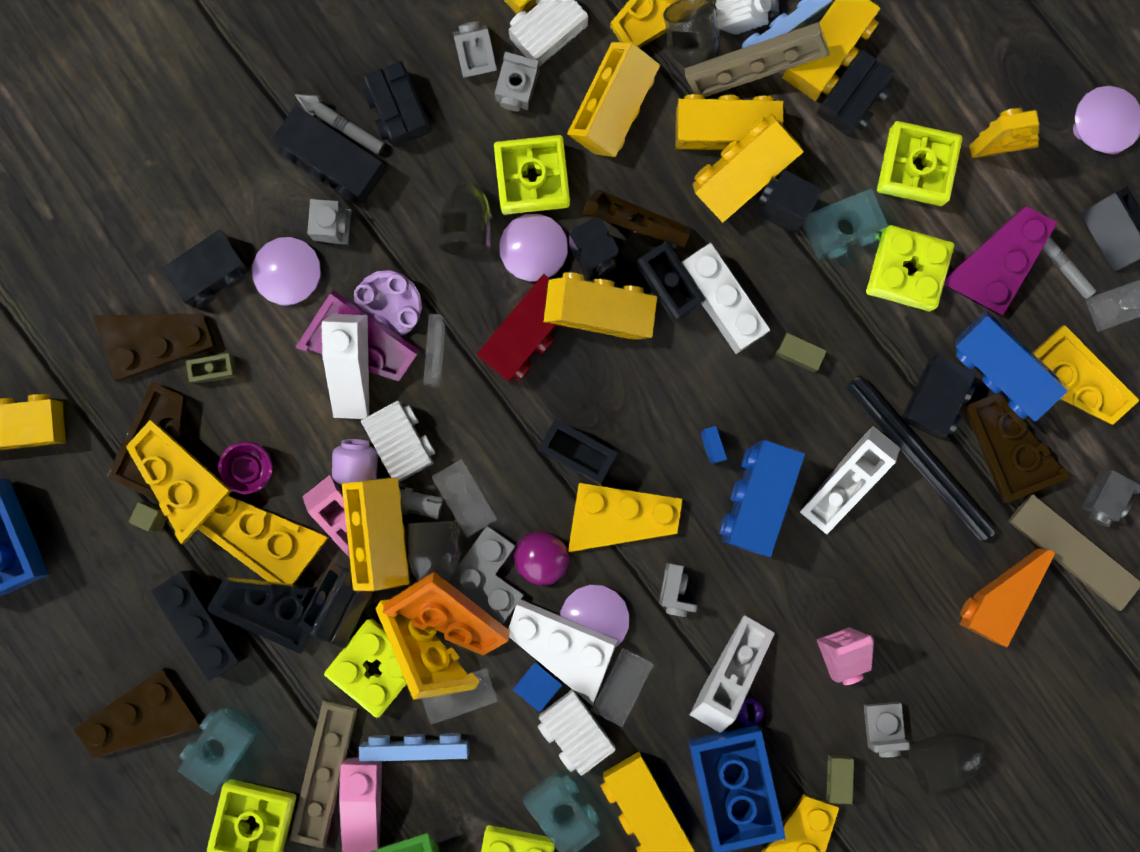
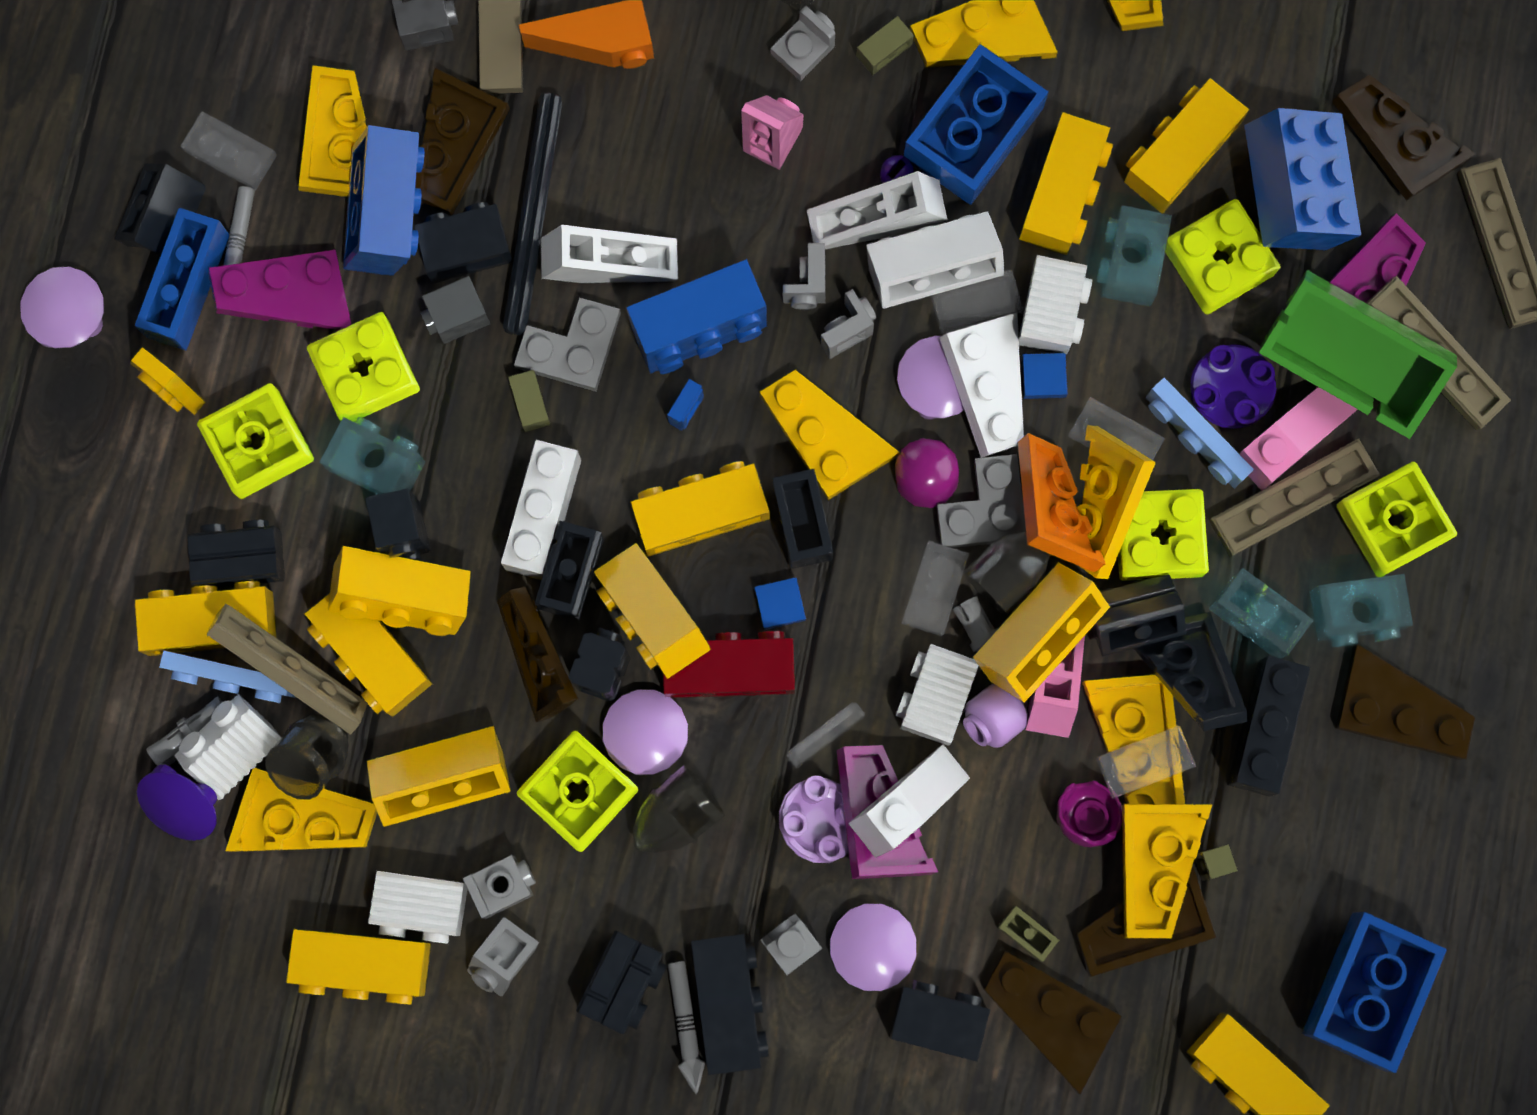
camera: 130 degrees left, 5 degrees down
none -> blue brick [135,208,230,351]
none -> dark grey brick [420,276,490,344]
none -> light grey plate [514,298,621,392]
none -> yellow brick [631,461,770,557]
none -> blue tile [755,577,806,630]
none -> light grey bracket [783,243,825,309]
none -> white brick [866,211,1004,309]
none -> clear plate [1096,725,1196,799]
none -> dark purple dish [1190,345,1276,429]
none -> clear light blue brick [1209,568,1314,659]

